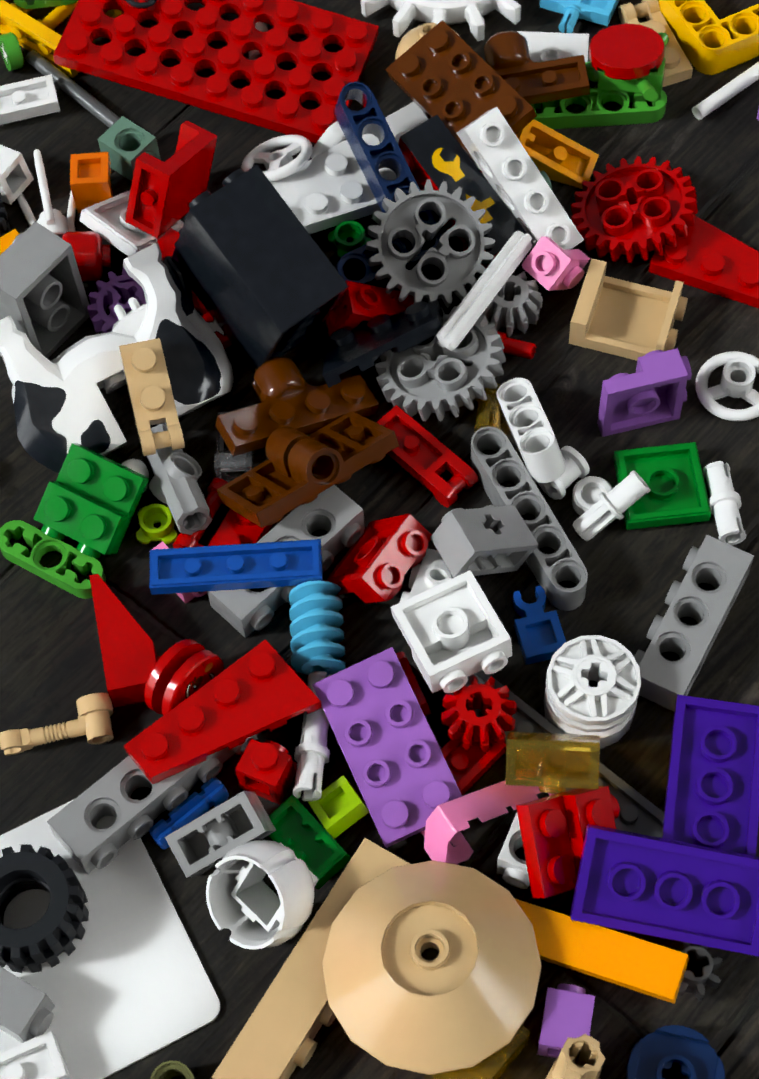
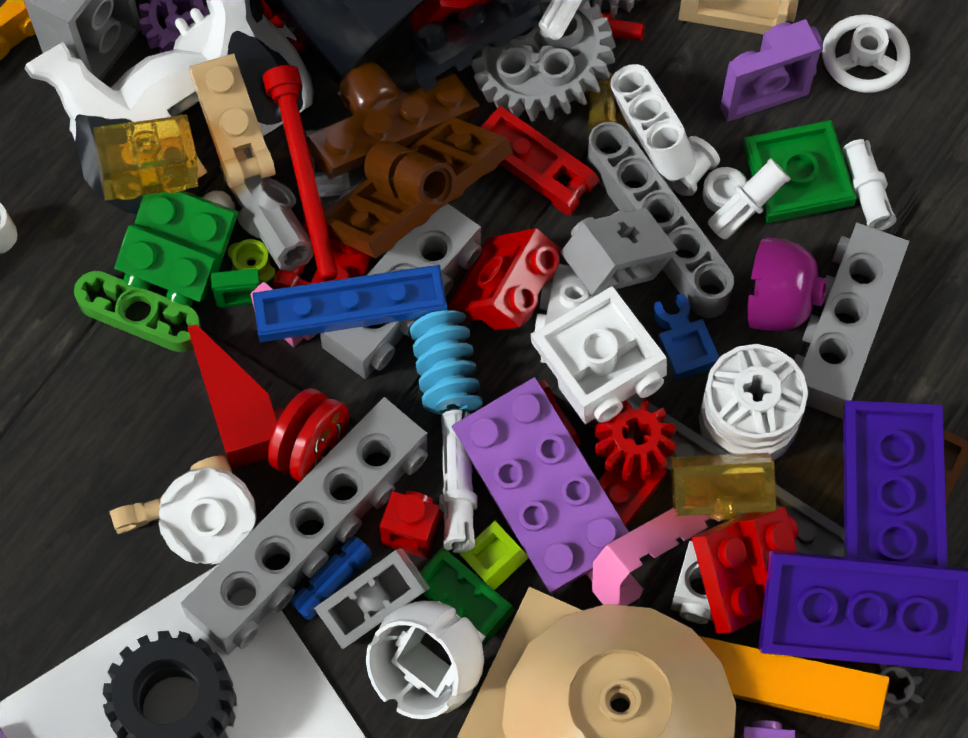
camera: 10 degrees left, 5 degrees up
red wing [124,639,322,784] -> none
none -> clear yellow brick [93,115,198,201]
none -> white tile [159,467,257,565]
none -> green tile [211,268,261,308]
none -> red piece [263,65,338,281]
none -> magenta cylinder [748,237,827,332]

